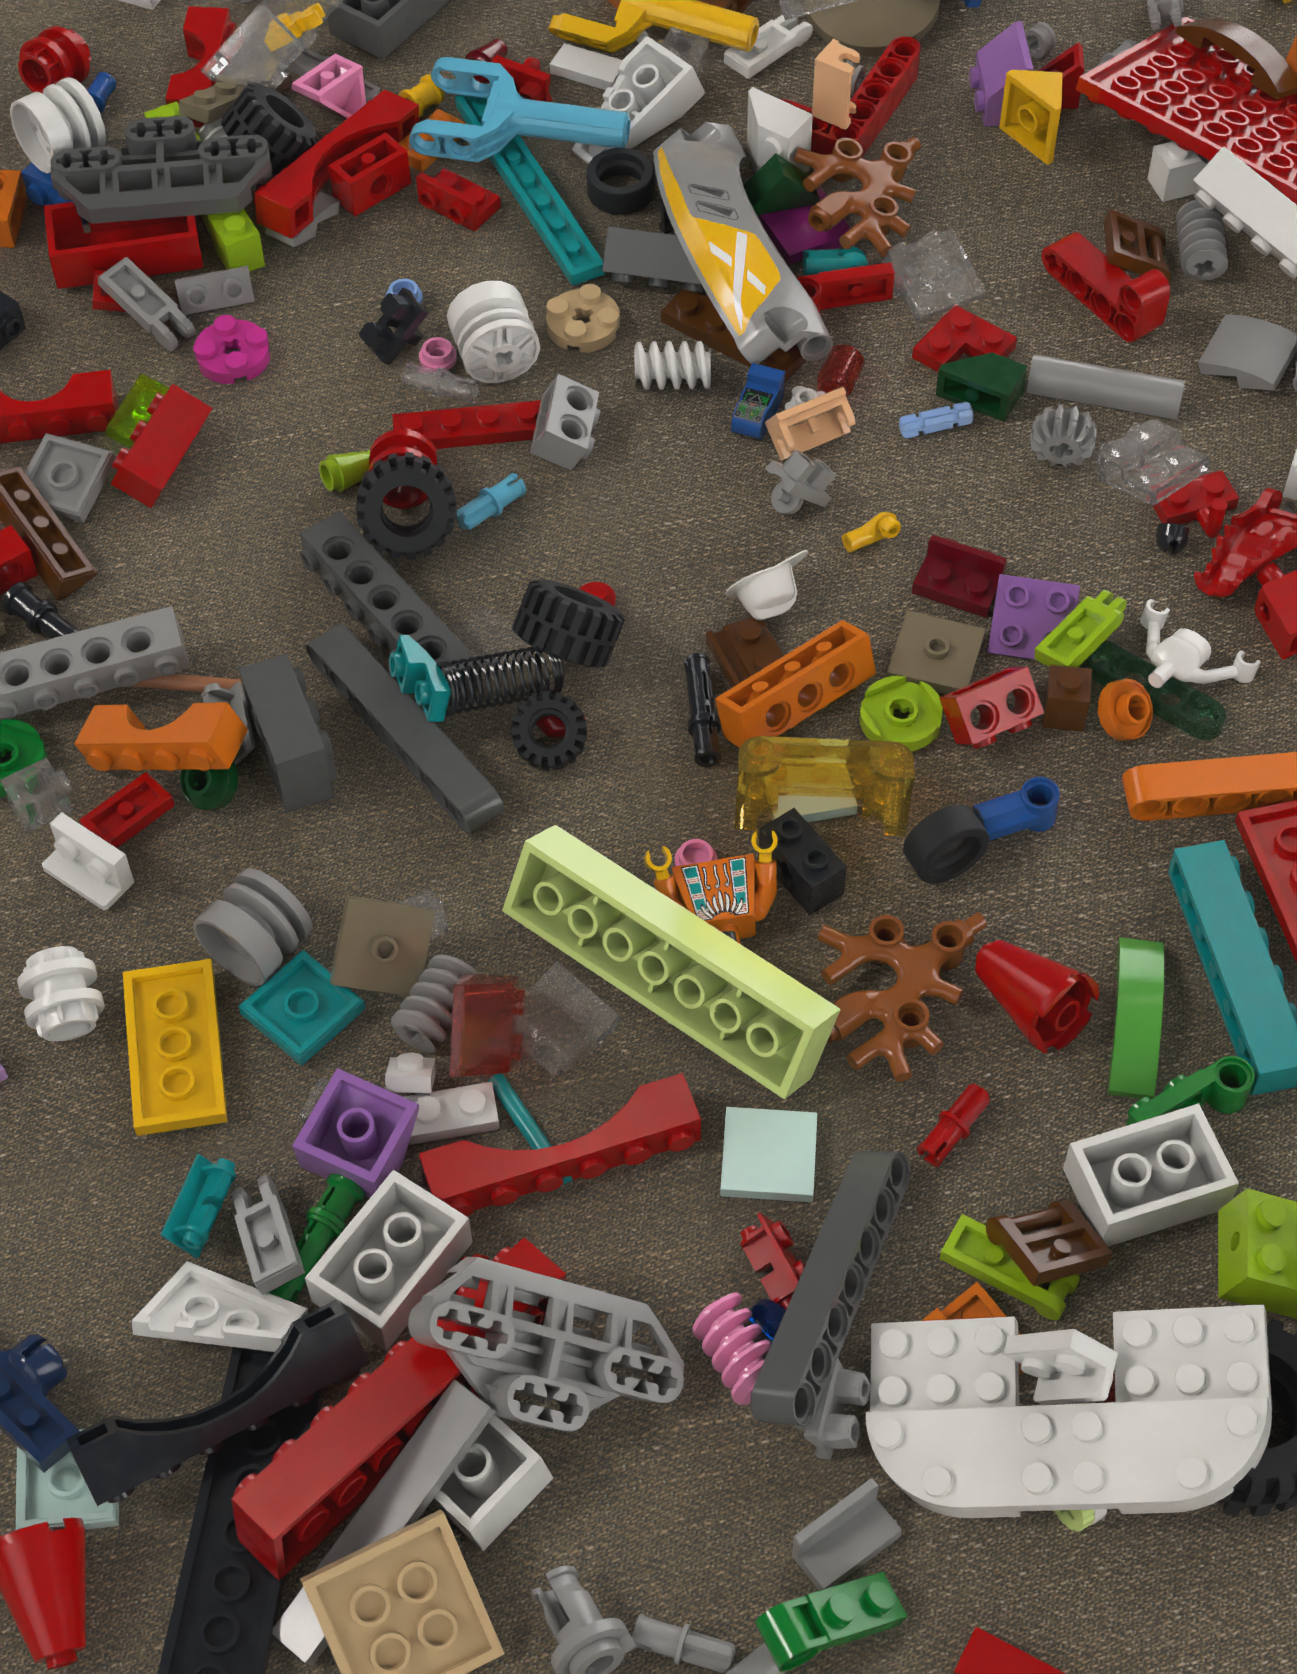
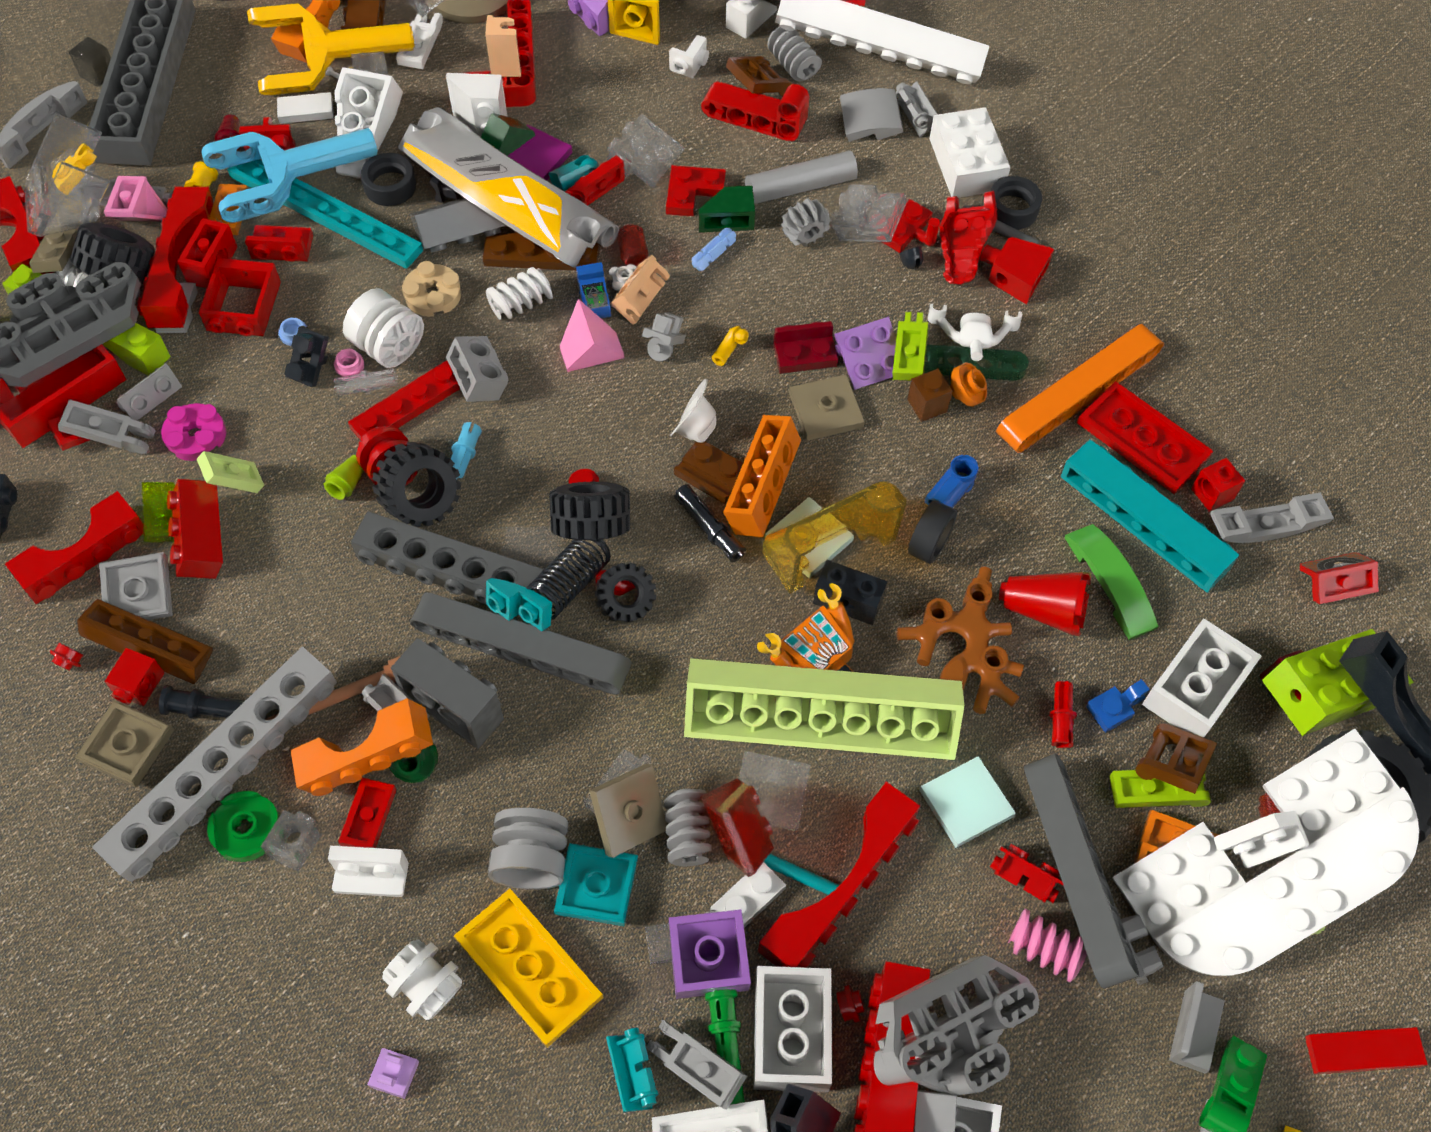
camera: 35 degrees left, 5 degrees up
white plate [385,1053,436,1093] -> none
bright pink plate [674,839,717,866] -> none
clear blue tile [749,1298,786,1341] -> none
dark orange plant [793,137,921,257] -> none
lime plate [859,676,943,756] -> none
red brick [939,666,1044,749] -> none
green plate [1126,1056,1255,1126] -> none
none -> yellowish green plate [197,451,264,493]
none -> red window [199,258,281,337]
none -> bright pink slope [560,298,624,372]
none -> white bracket [669,35,709,78]
none -> blue plate [1086,679,1150,733]

